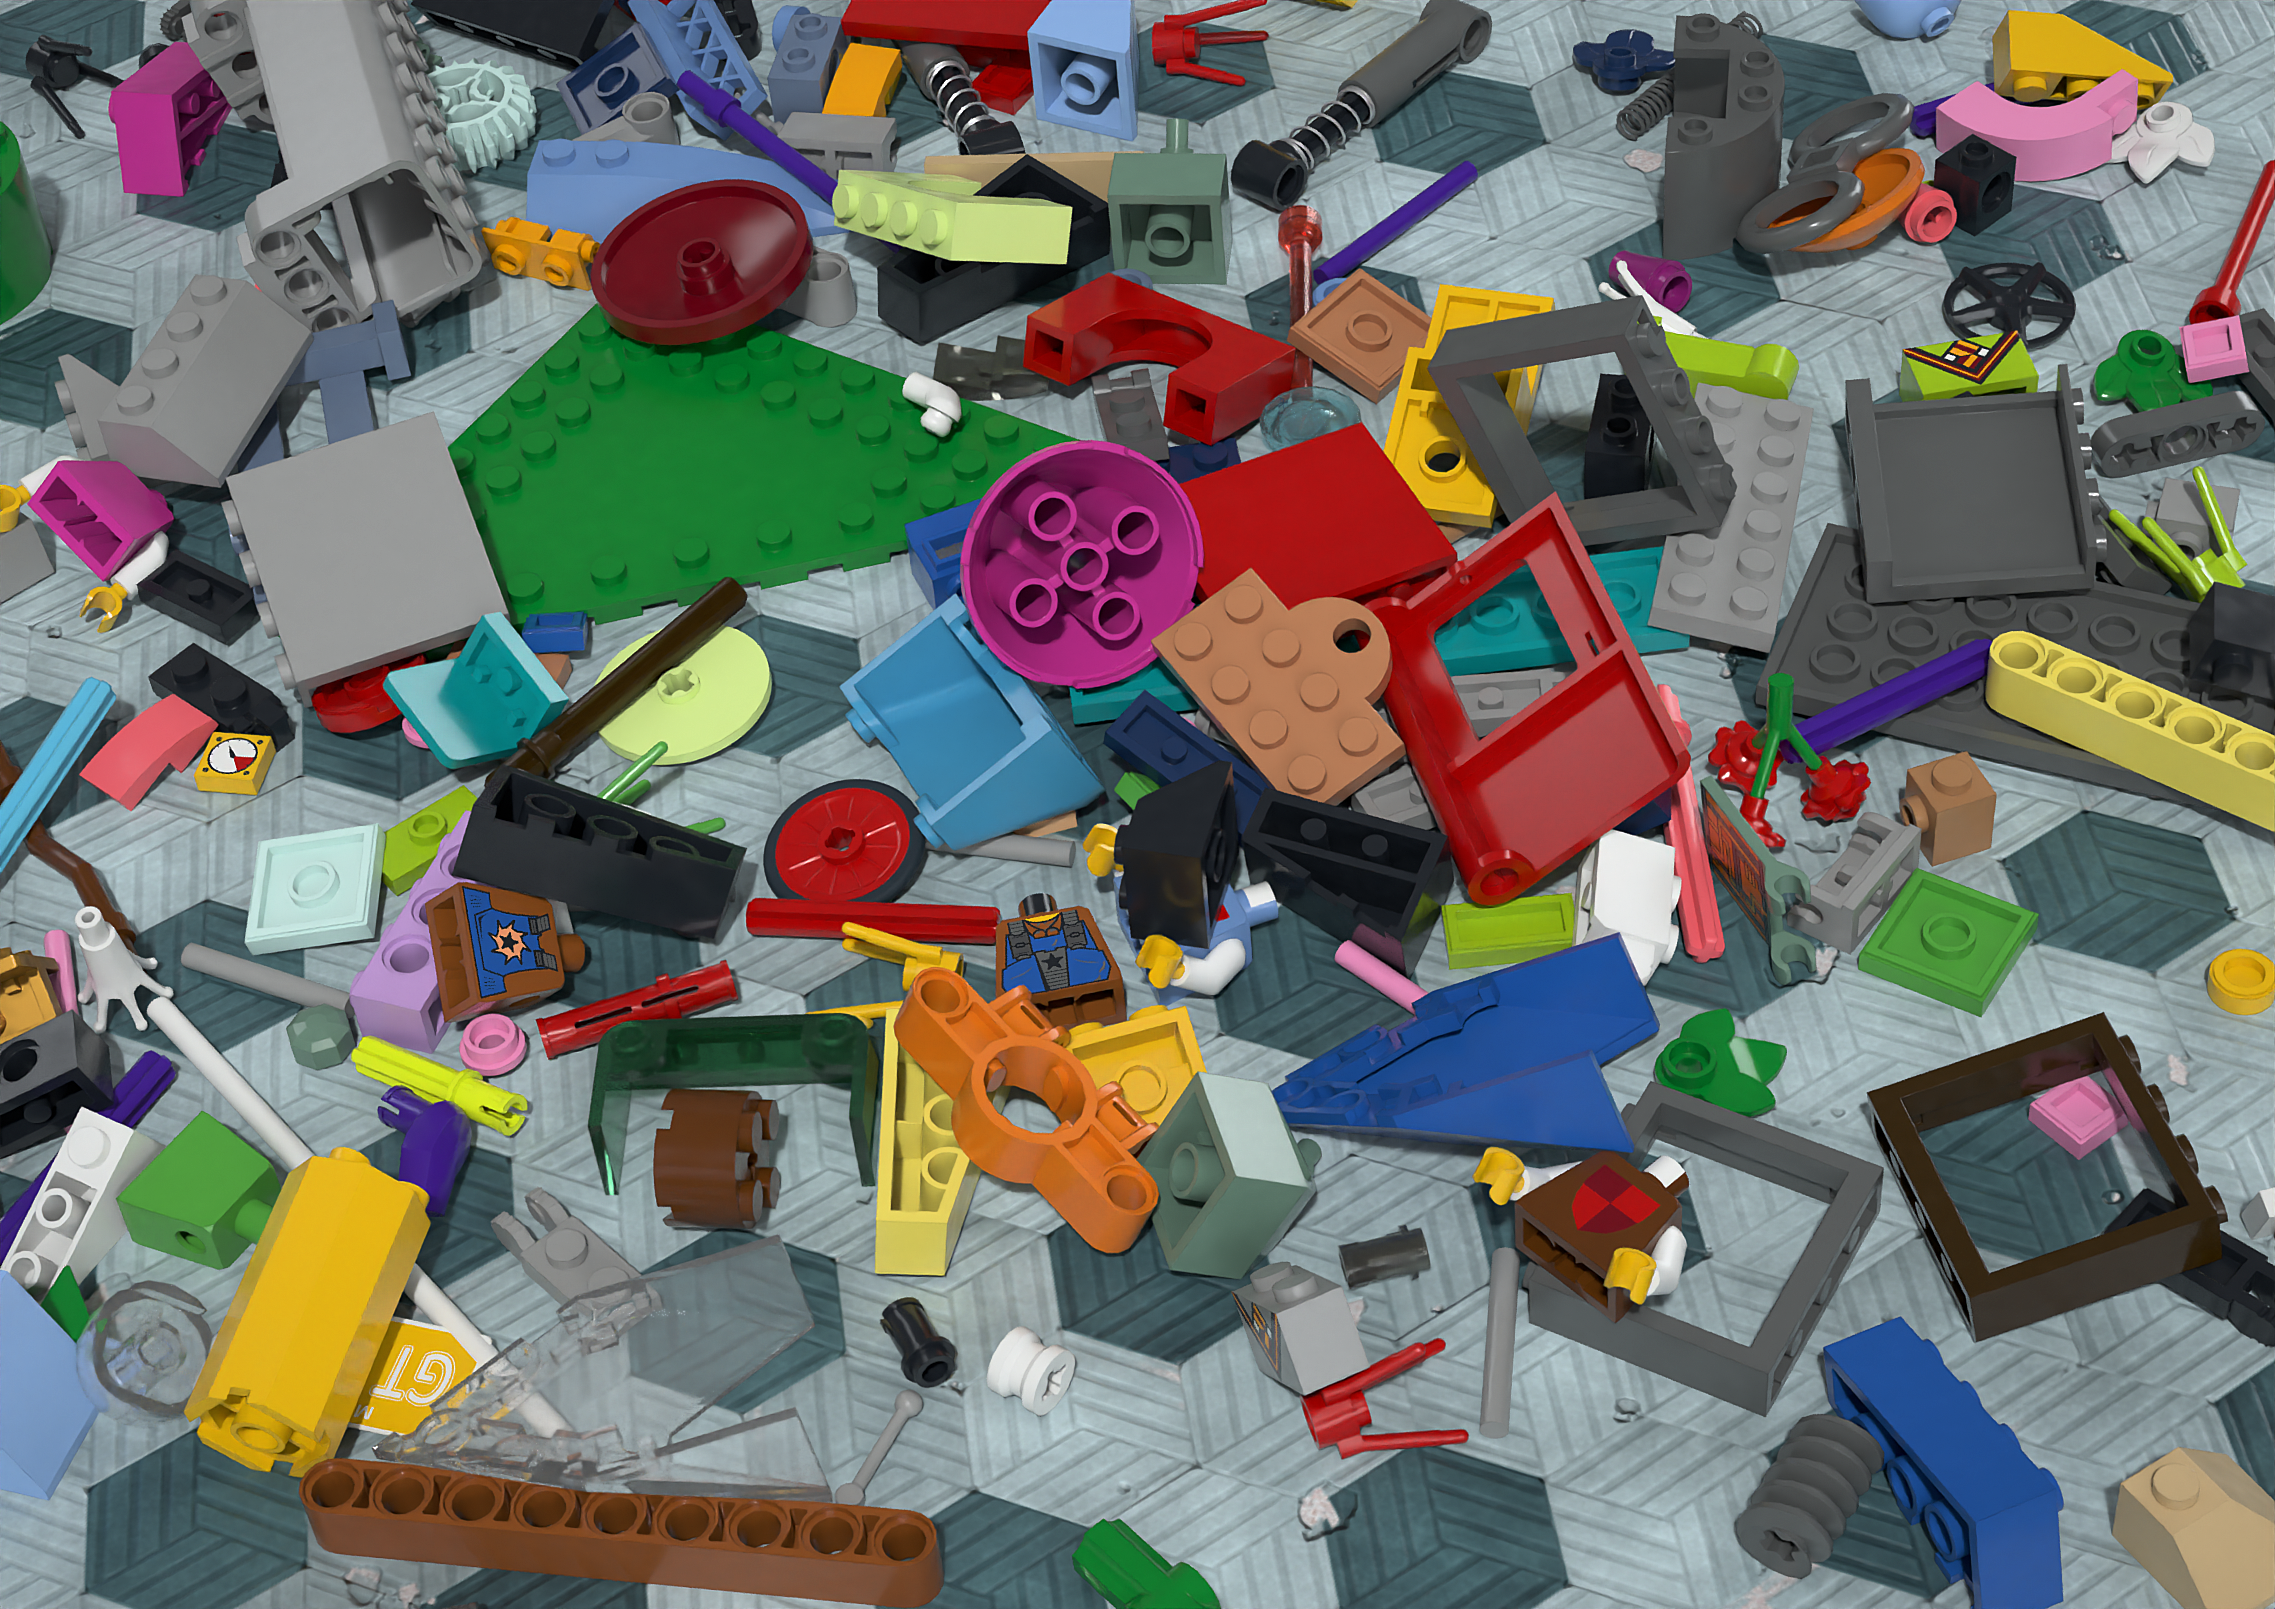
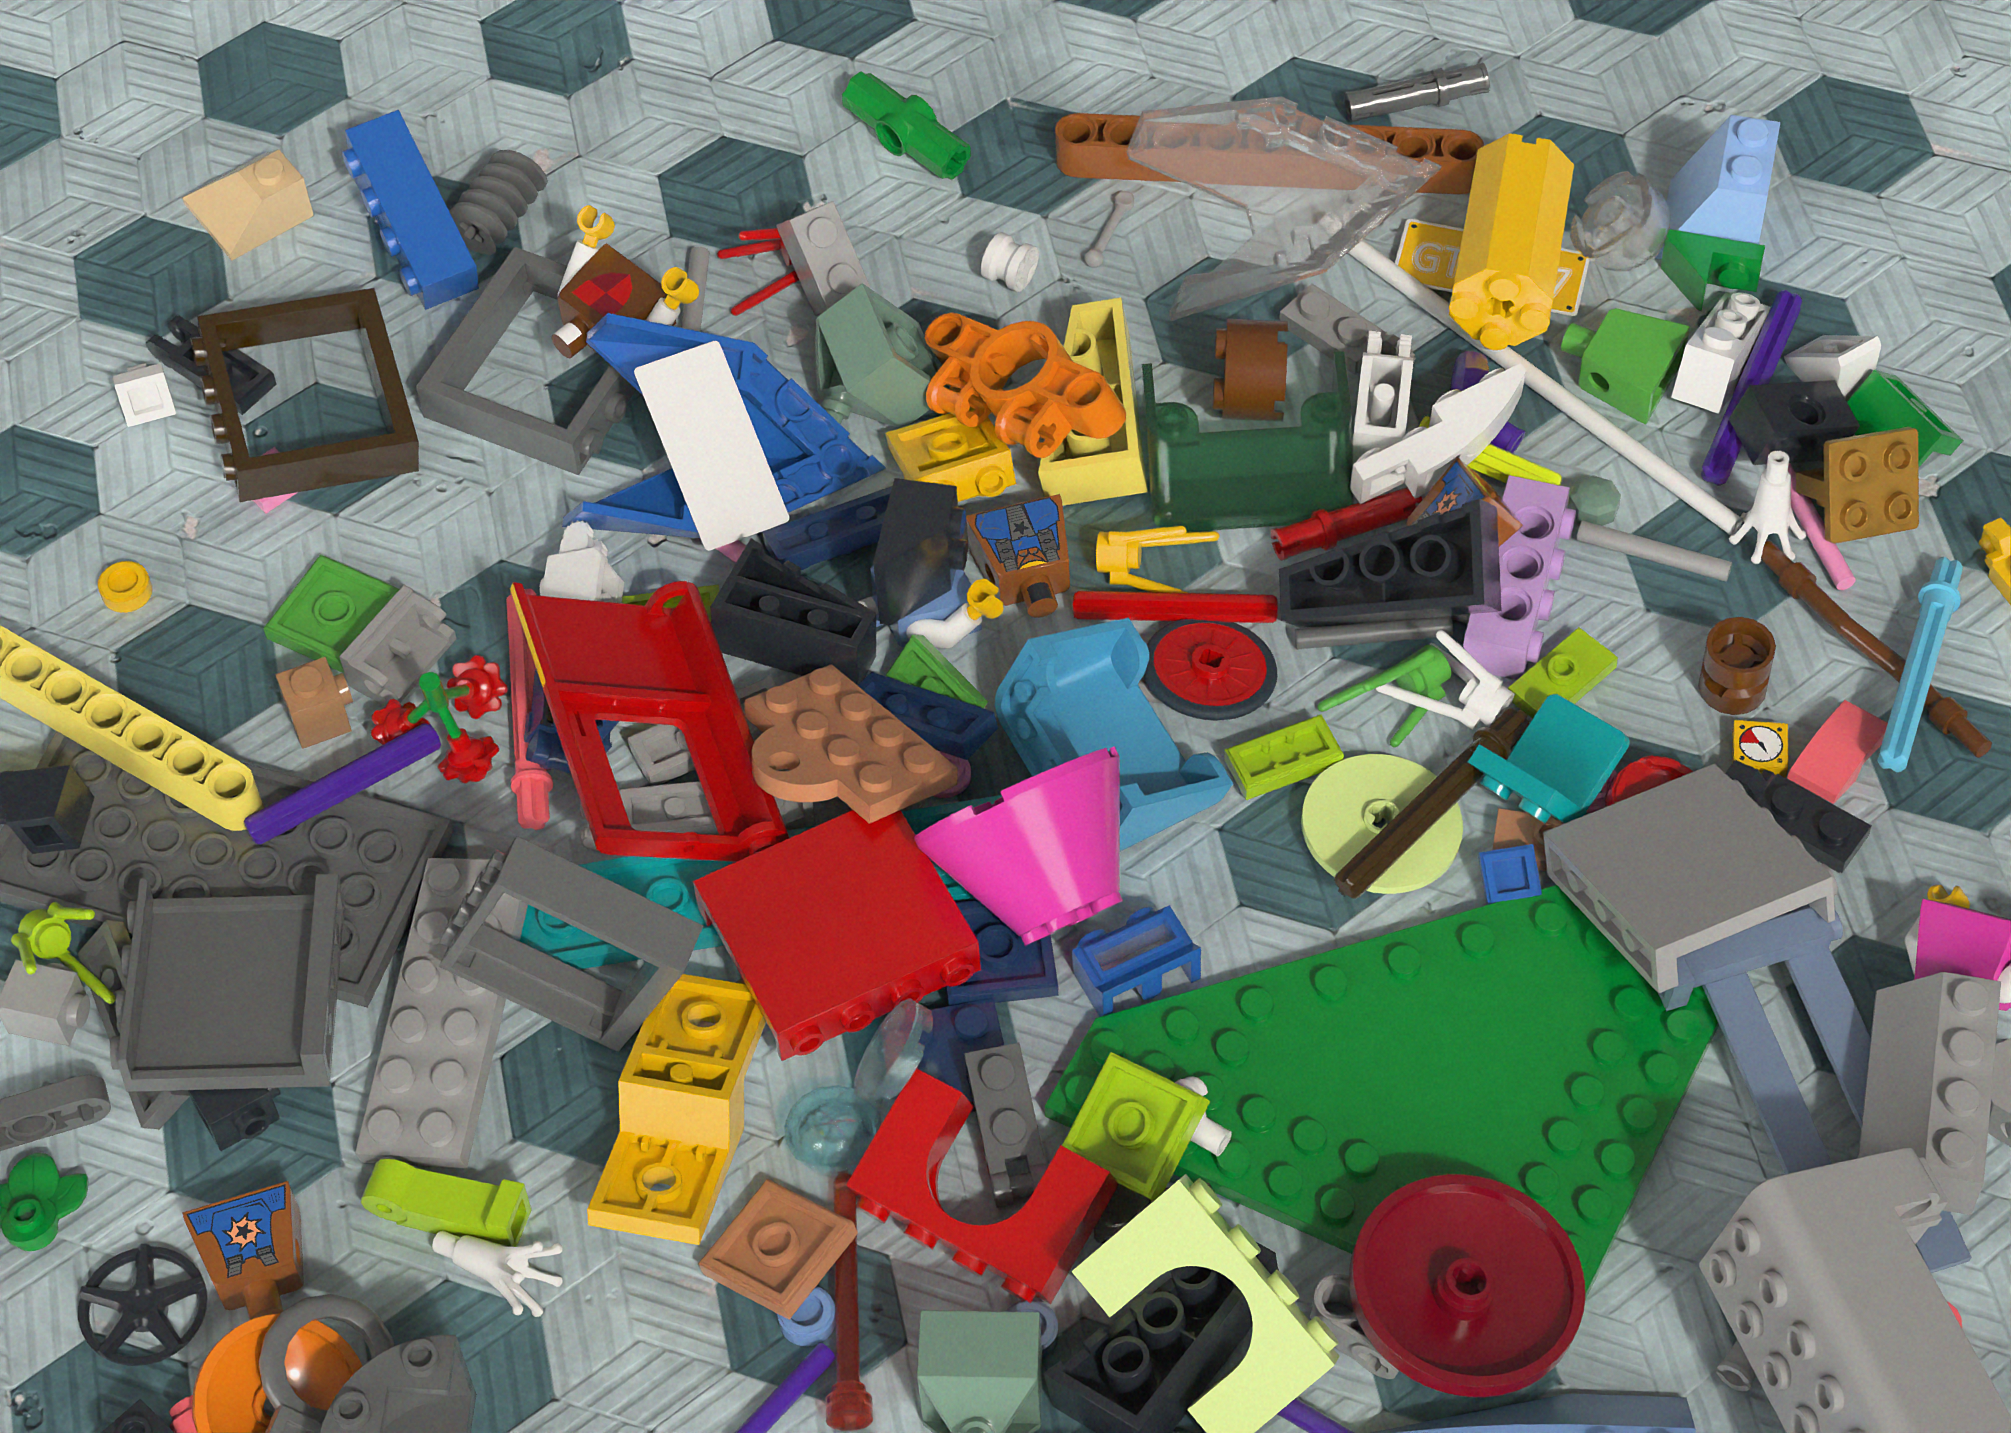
camera: 175 degrees right, 10 degrees up
black plate [136,549,259,643] -> none
light aqua tile [244,823,386,956] -> none
light orange hinge [481,217,600,291] -> none
black pin [880,1297,955,1388] -> none
clear smoke pin [1338,1224,1431,1290] -> none
black brick [1584,373,1657,500] -> none
magenta cone [1608,250,1692,313] -> none
green plate [1655,1008,1787,1117] -> none
flag [1700,775,1817,985] -> none
lime brick [1899,331,2039,402] -> none
none -> torso [182,1181,304,1320]
none -> white sticker [634,341,789,551]
none -> dark blue plate [762,486,892,570]
none -> clear light blue tile [854,998,933,1107]
none -> lime plate [1062,1052,1210,1201]
none -> lime plate [1224,714,1344,800]
none -> white hinge [1350,331,1414,465]
none -> white slope [1350,363,1526,504]
none -> reddish brown wheel [1698,617,1776,715]

